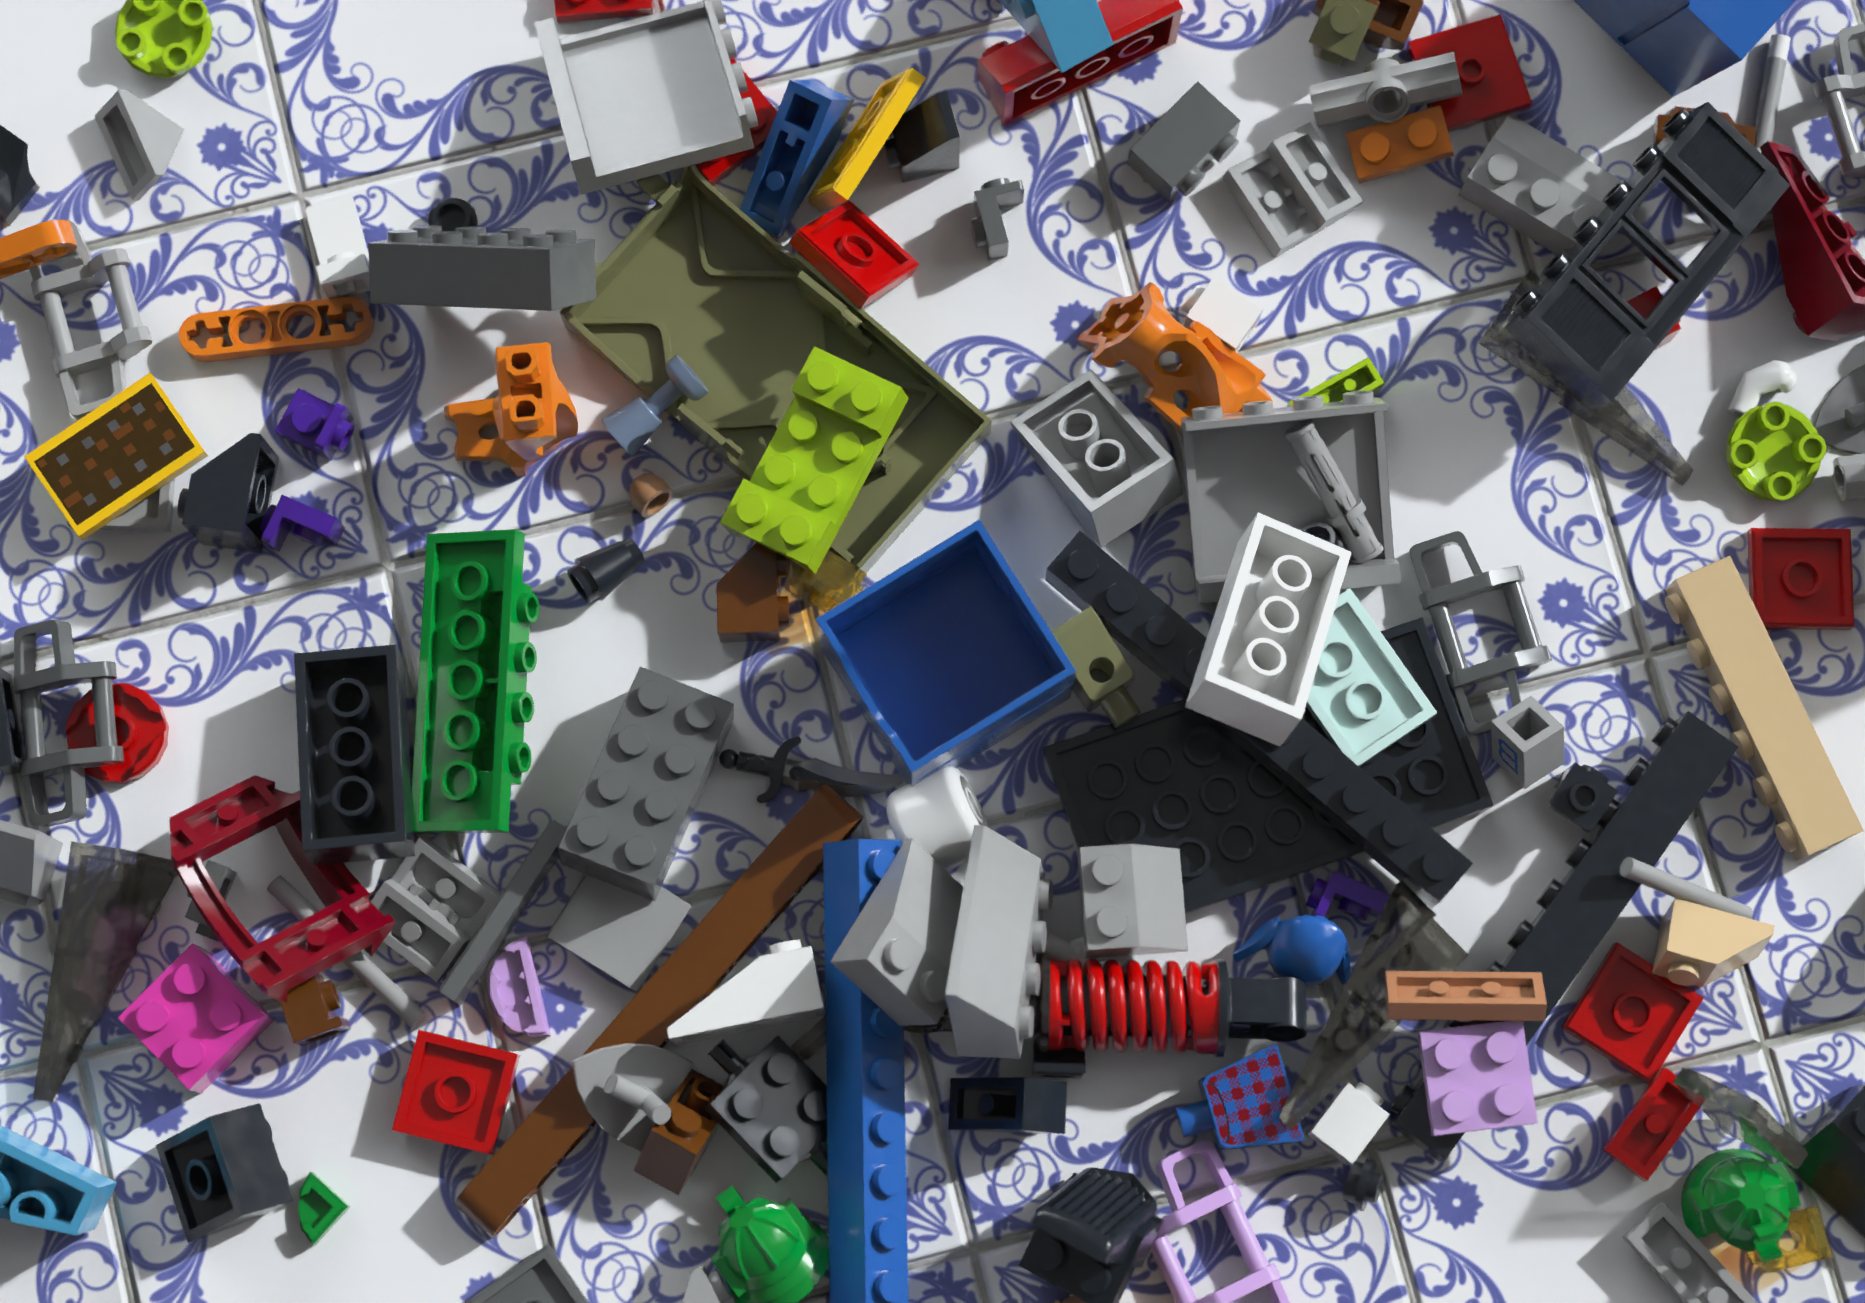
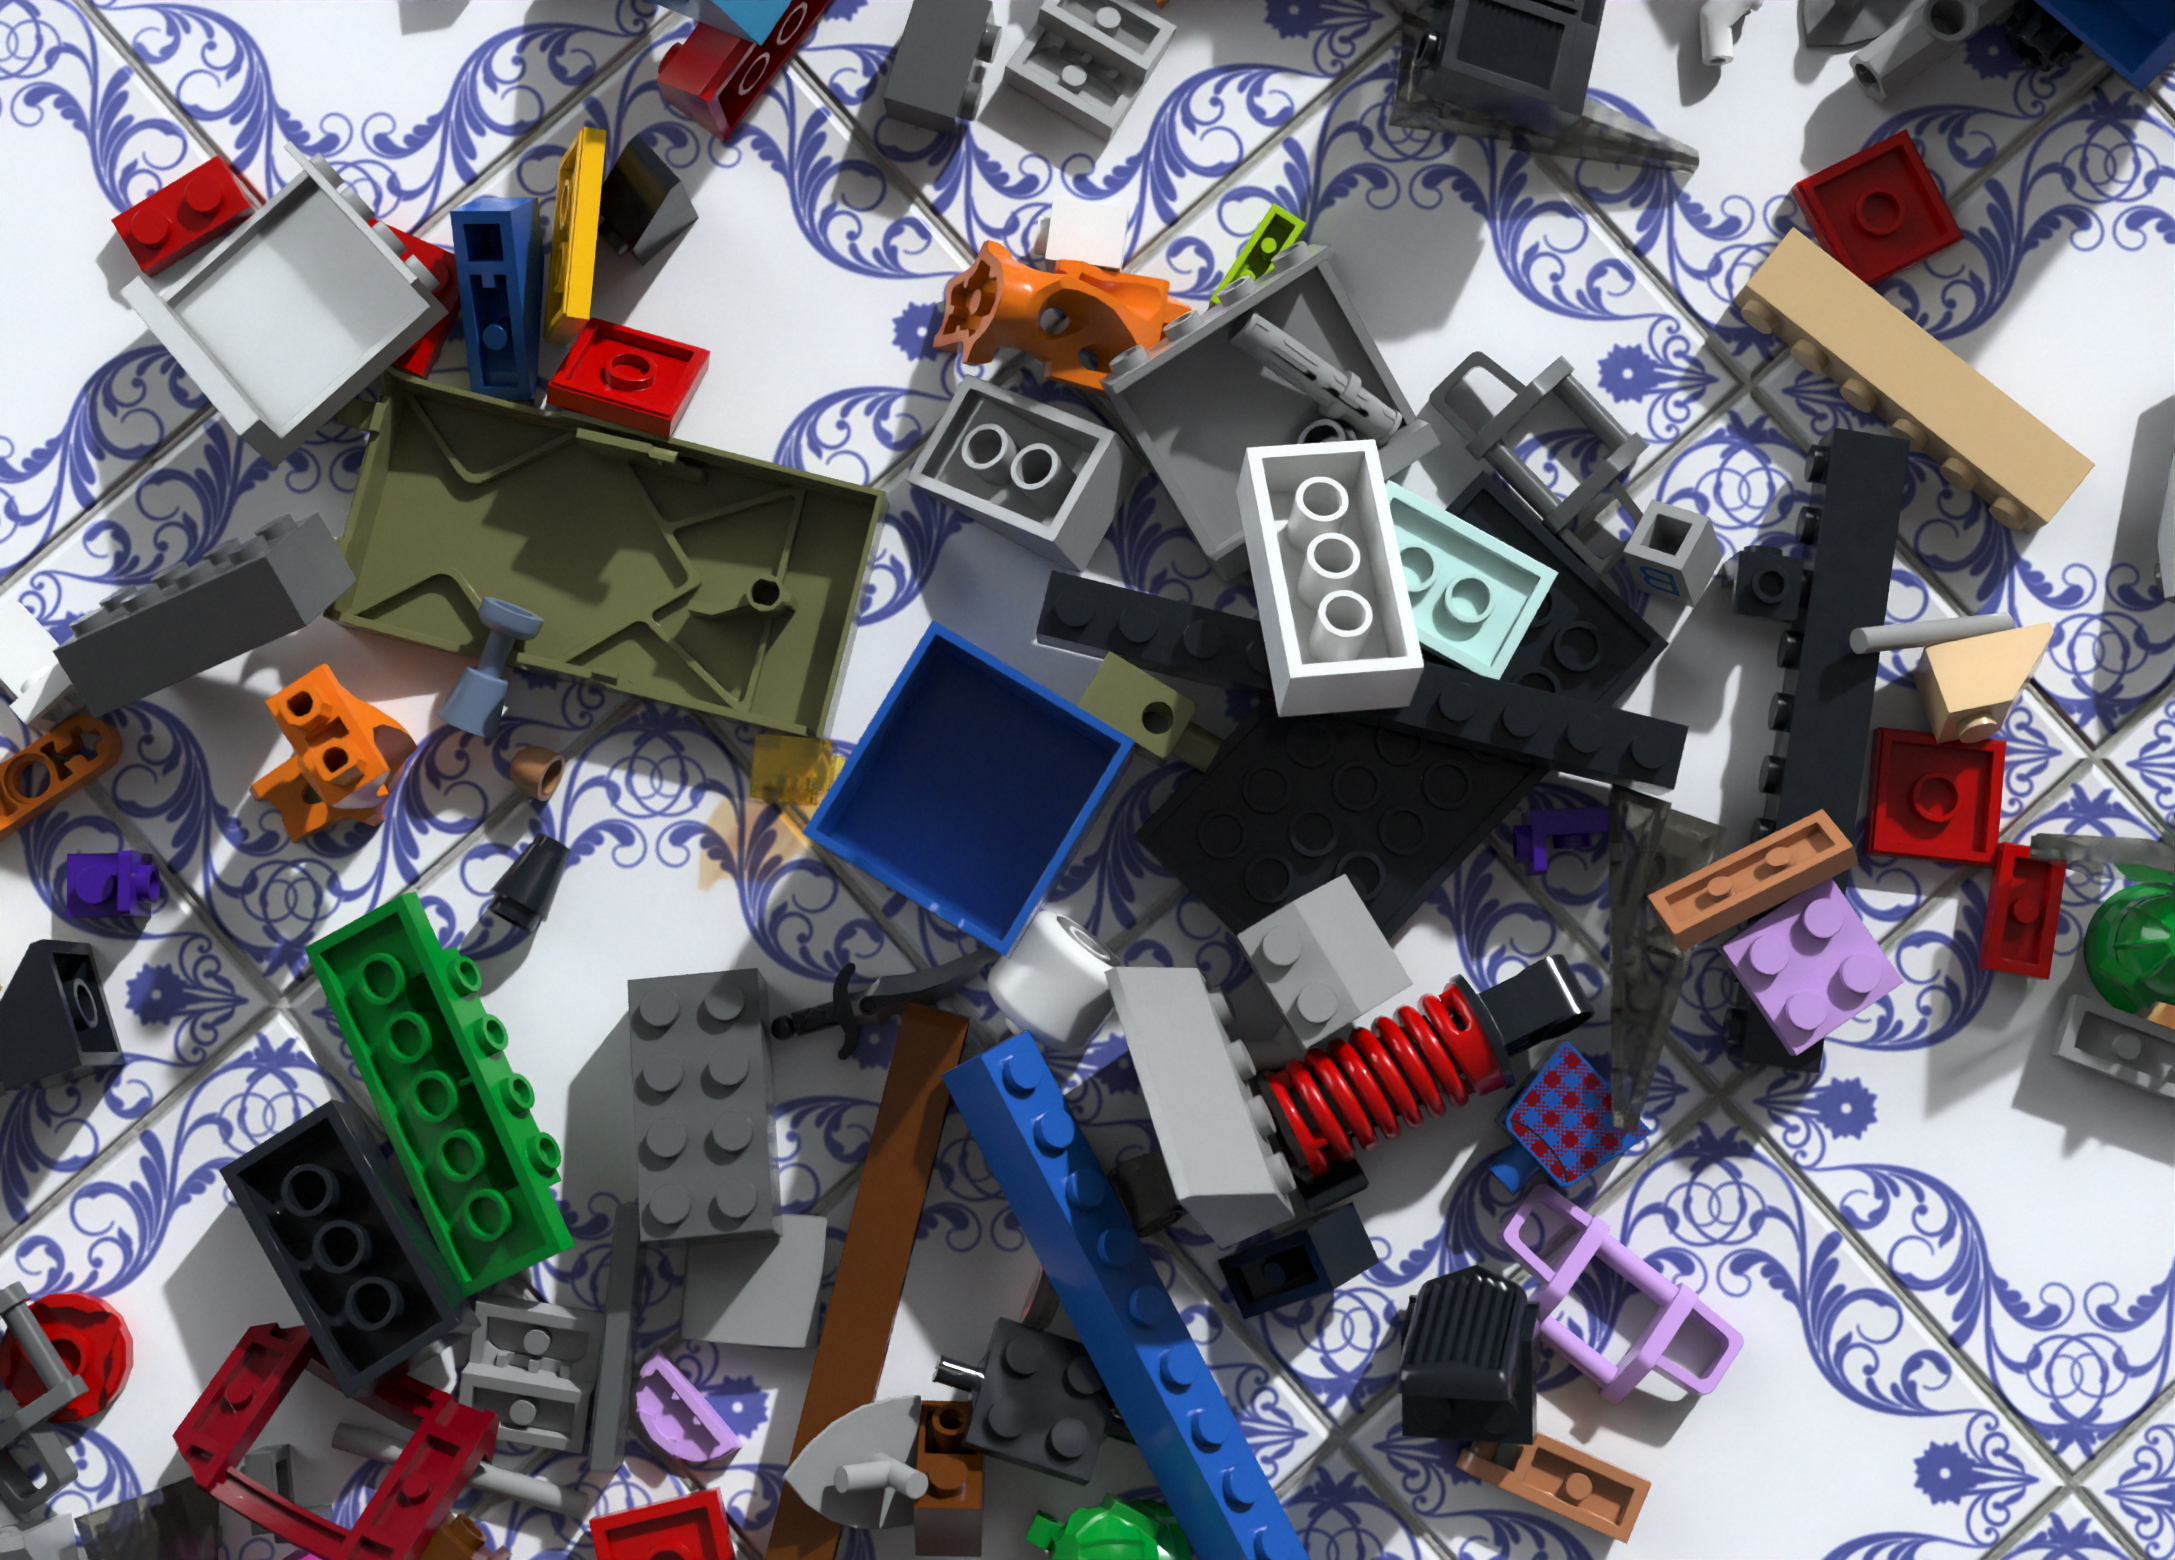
camera: 25 degrees left, 5 degrees up
dark purple bracket [260,495,345,552] -> none
black plate [428,198,478,231] -> none
white slope [667,940,826,1045] -> none
reddish brown slope [716,542,789,642] -> none
lime piece [720,346,909,574] -> none
light grey slope [830,838,963,1026] -> none
dark grey bracket [969,178,1024,261] -> none
blue piece [1233,915,1356,992] -> none
white brick [1306,1082,1390,1166] -> none
black plate [1343,1159,1383,1211] -> none
lime dish [1726,401,1827,502] -> none

